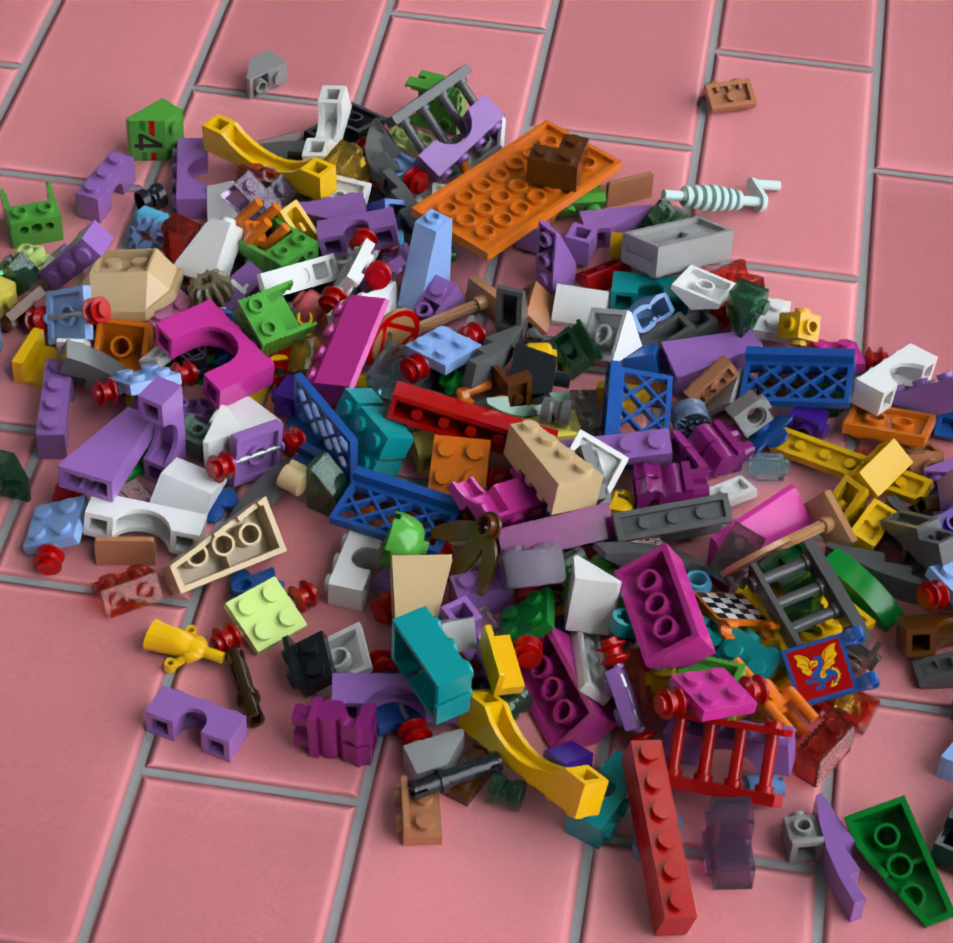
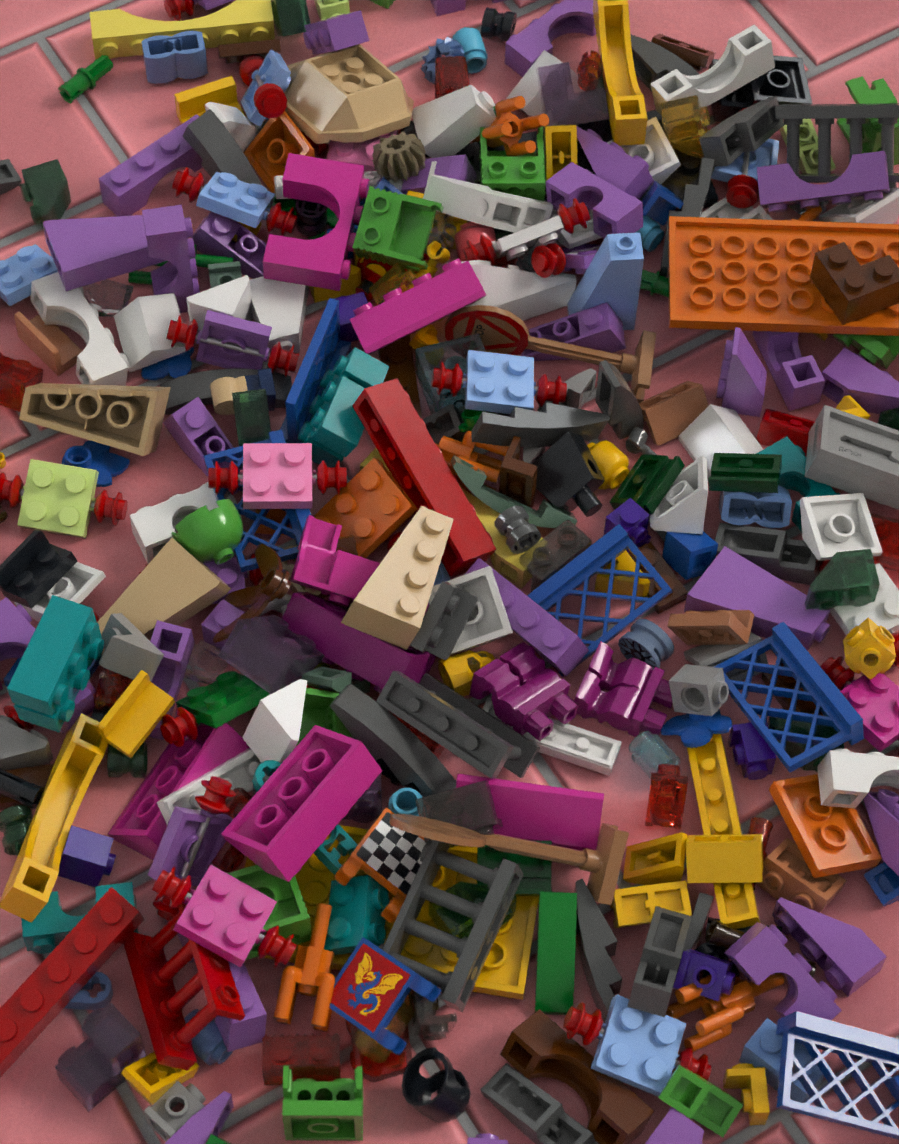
camera: 50 degrees right, 15 degrees up
none -> yellow slope [121,1052,199,1106]
none -> medium lavender slope [163,397,243,494]
none -> bright pink plate [208,443,347,509]
none -> bright green piece [282,1066,364,1141]
none -> black helmet [402,1047,471,1122]
none -> dark purple brick [603,498,651,553]
none -> clear red hips [645,764,688,829]
none -> dark green plate [709,453,782,493]

